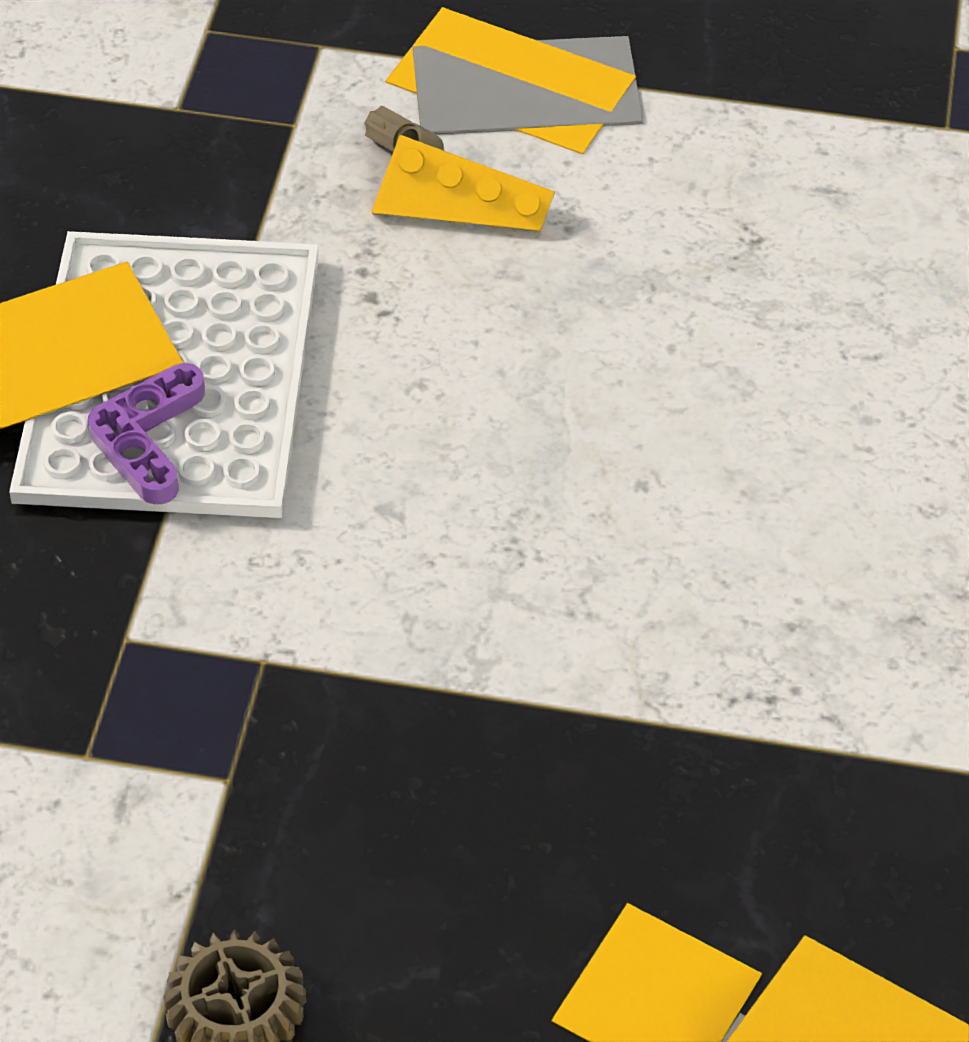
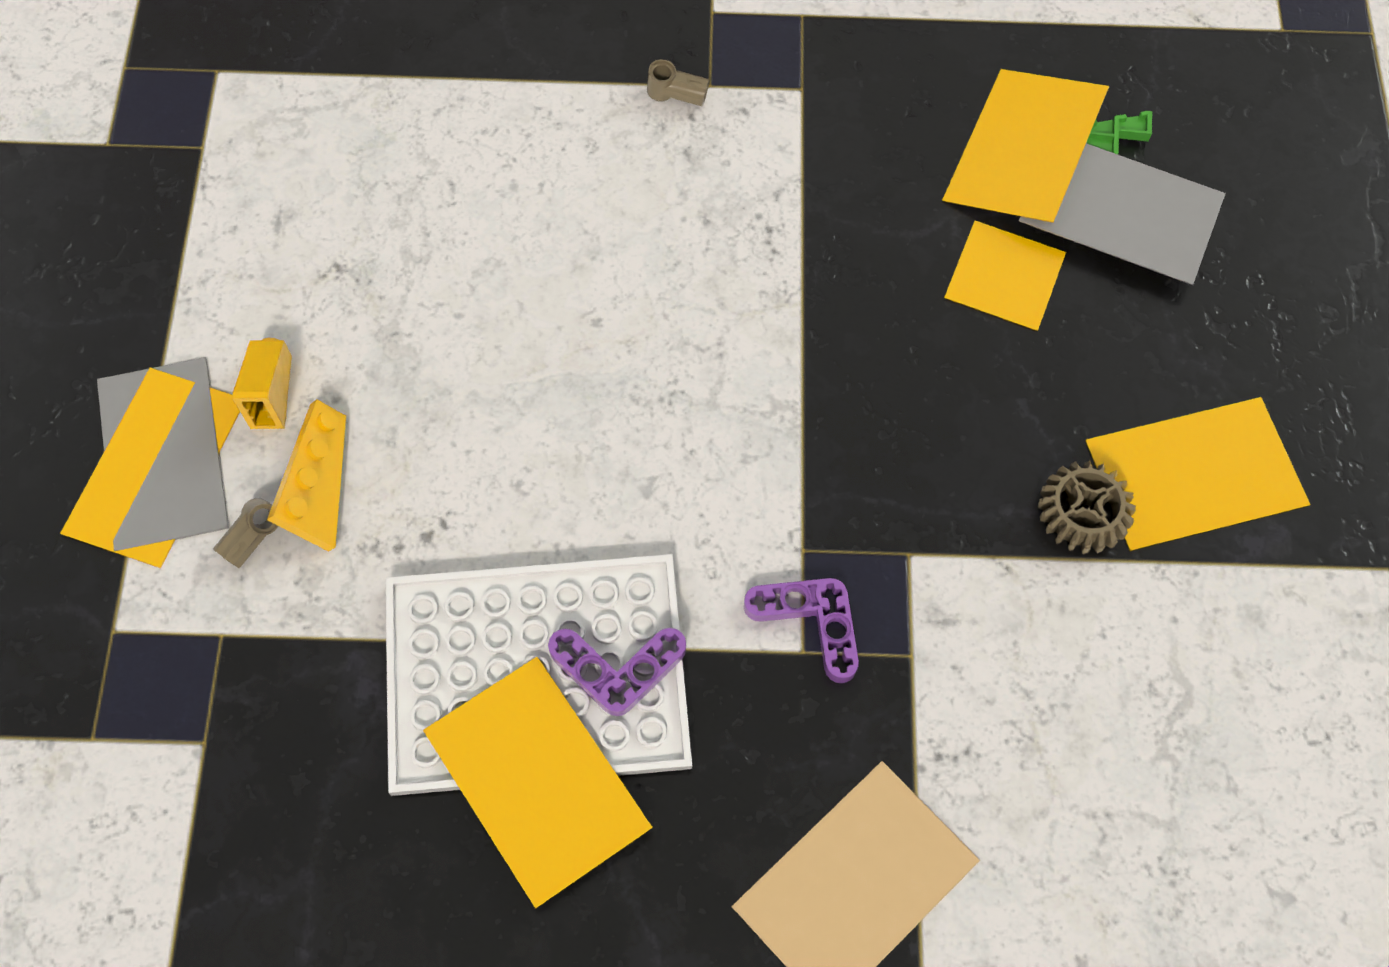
camera: 100 degrees left, 15 degrees up
none -> yellow slope [232,337,292,429]
none -> medium lavender beam [744,578,859,683]

